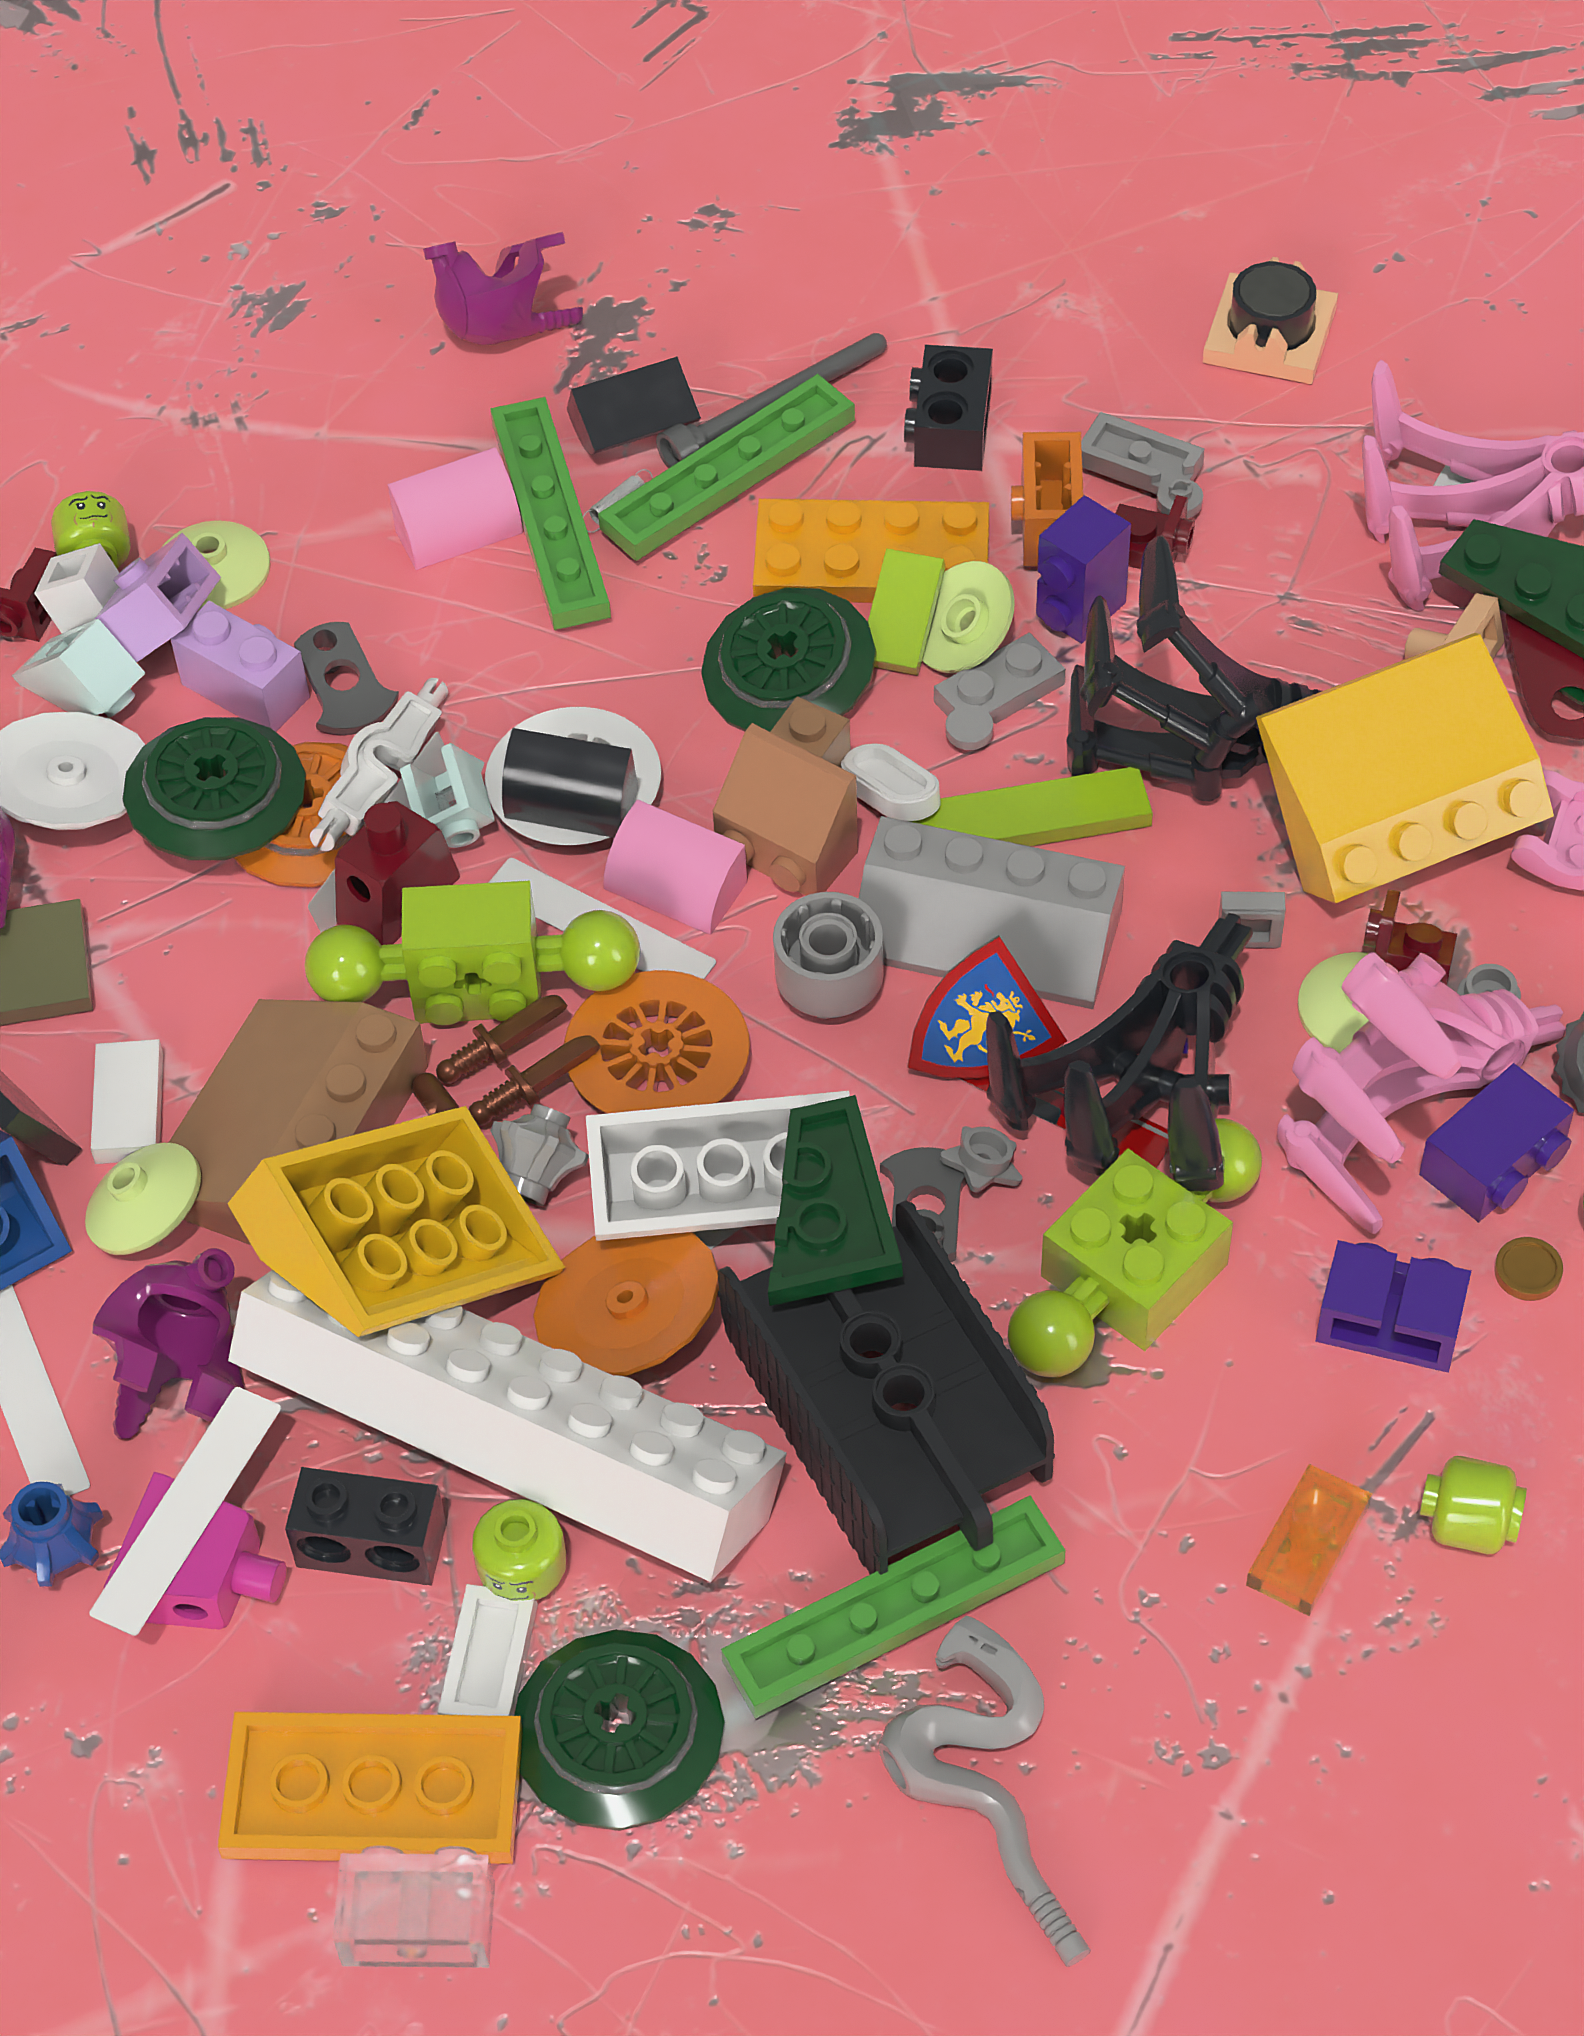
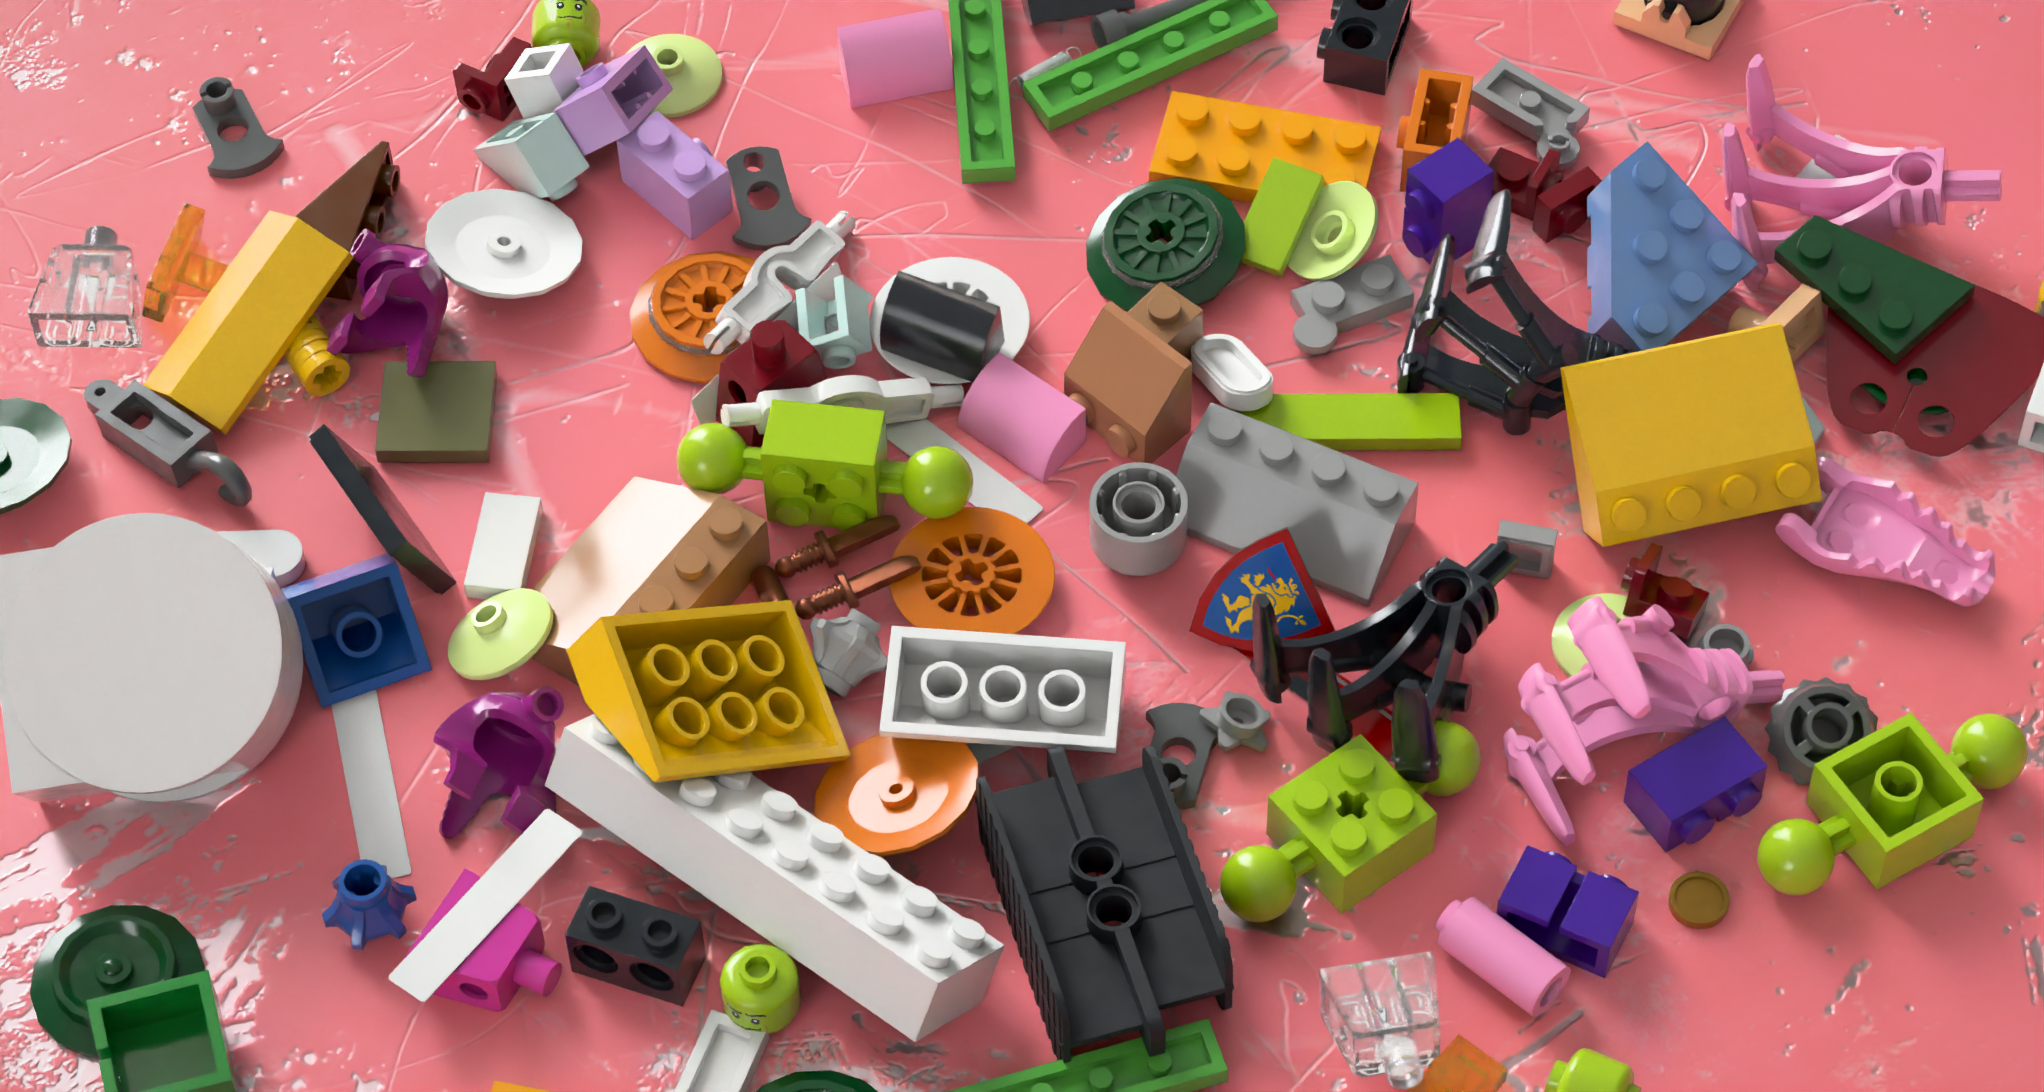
camera: 10 degrees right, 0 degrees up
dark green piece [122,717,306,860] -> none
dark green wing [768,1095,903,1306] -> none
none -> white piece [721,375,964,435]
none -> clear torso [1319,951,1440,1089]
none -> bright pink brick [1436,897,1571,1017]
none -> dark red bracket [1532,166,1602,243]
none -> medium blue brick [1587,141,1758,352]

